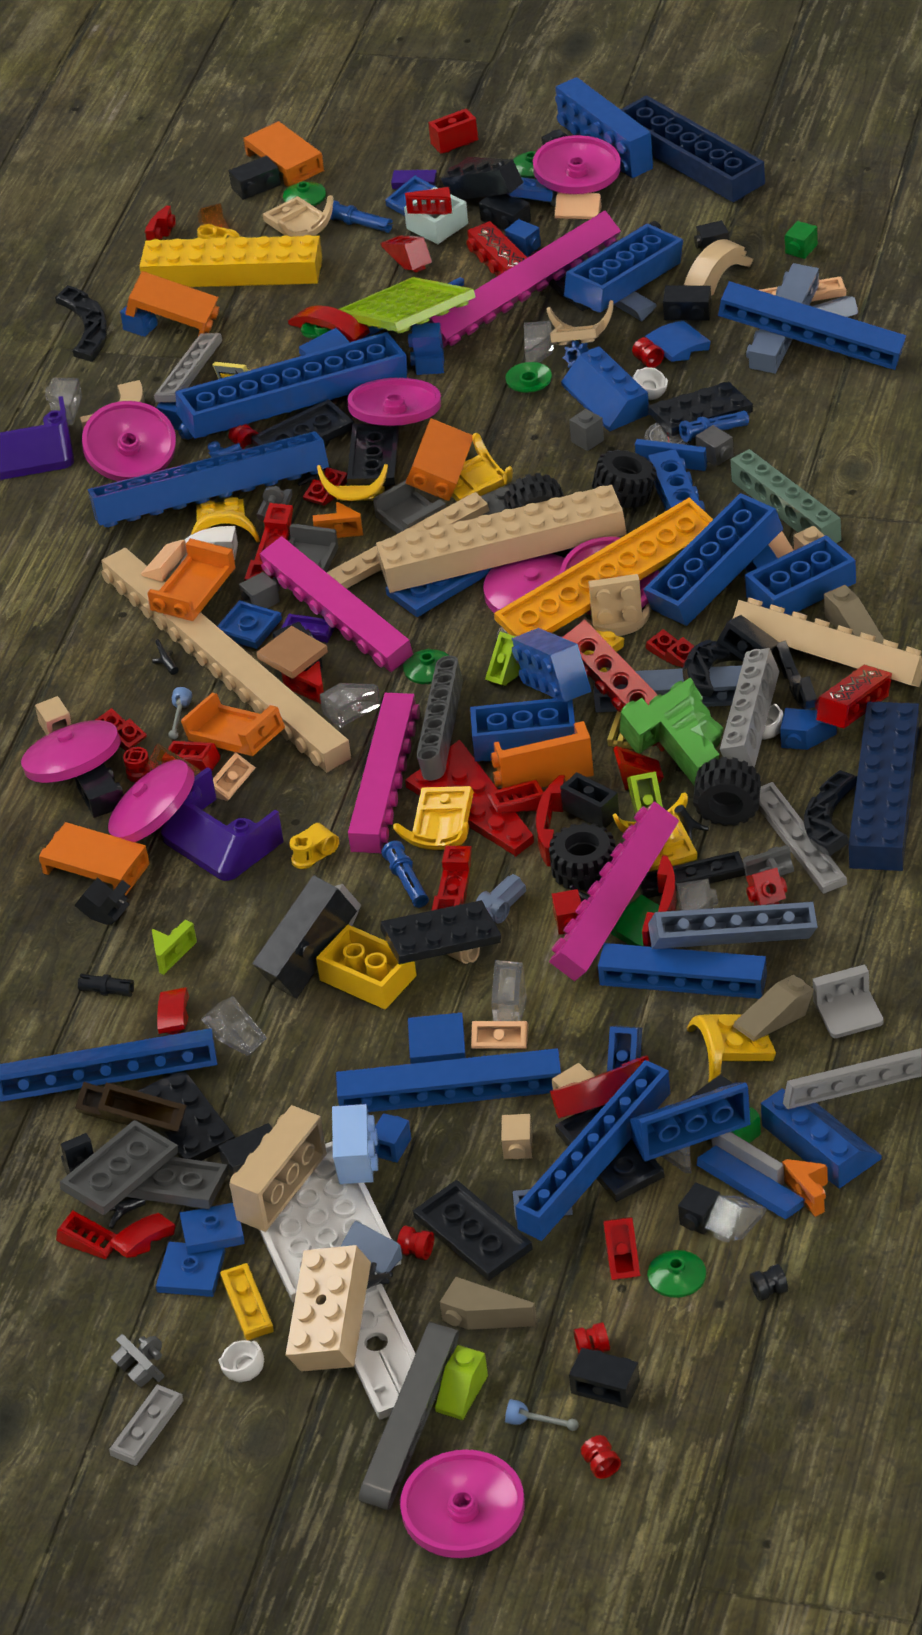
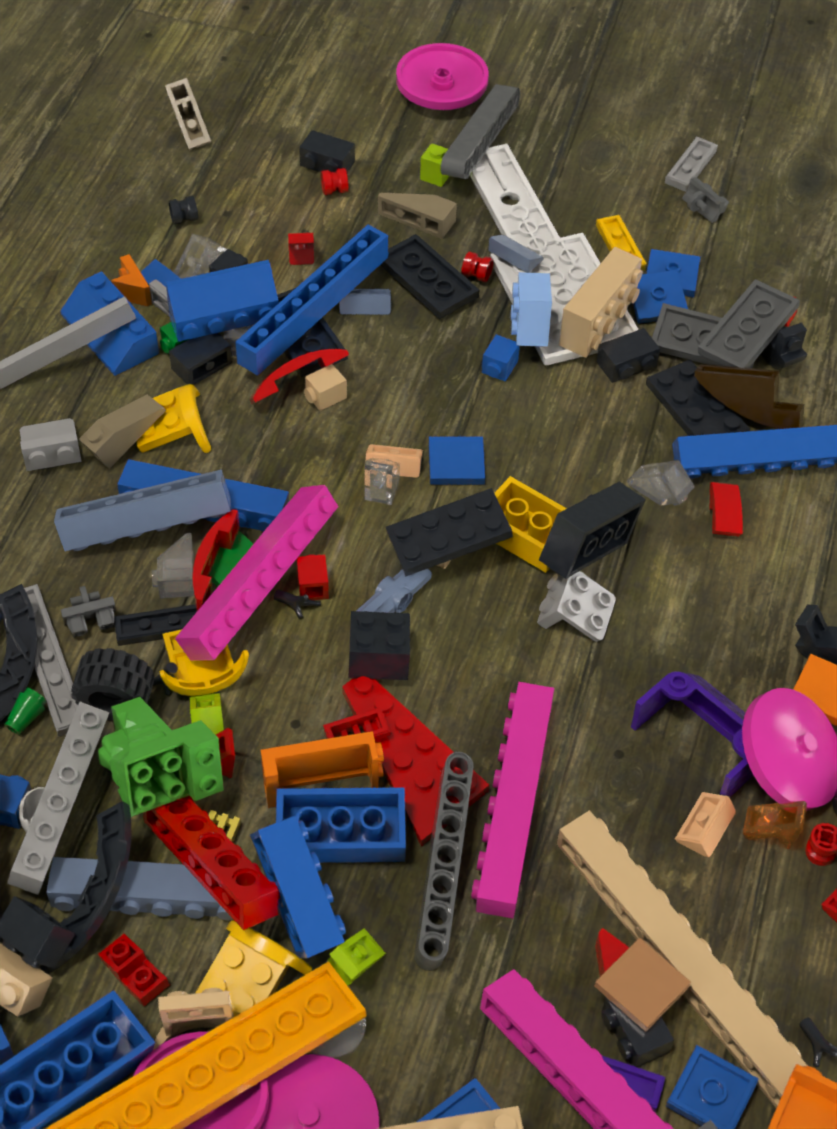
camera: 175 degrees right, 10 degrees up
black pin [78,973,134,997] -> none
red slope [110,1212,175,1258] -> none
lime slope [152,920,197,975] -> none
red slope [162,741,221,772] -> none
hinge [168,687,192,740] -> none
orange panel [181,693,285,756] -> none
white hair [219,1340,264,1383] -> none
tan brick [286,1245,371,1372] -> none
yellow piece [289,823,340,869] -> none
clear slope [320,683,381,728] -> none
blue brick [336,1048,561,1112] -> none
black bar [367,1262,393,1289] -> none
blue pin [381,841,429,908] -> none
yellow piece [393,786,474,850] -> none
green dish [403,649,449,684] -> none
red slope [431,845,472,911] -> none
tan brick [501,1114,532,1159] -> none
hinge [505,1399,579,1431] -> none
red slope [536,775,566,867] -> none
black tyre [549,823,616,892] -> none
black brick [560,772,619,828] -> none
red wheel [580,1435,621,1479] -> none
blue slope [607,1026,642,1072] -> none
green dish [647,1250,706,1298] -> none
red brick [746,867,787,906] -> none
none -> green cone [4,688,47,735]
none -> dark tan slope [165,78,211,151]
none -> black brick [348,611,410,680]

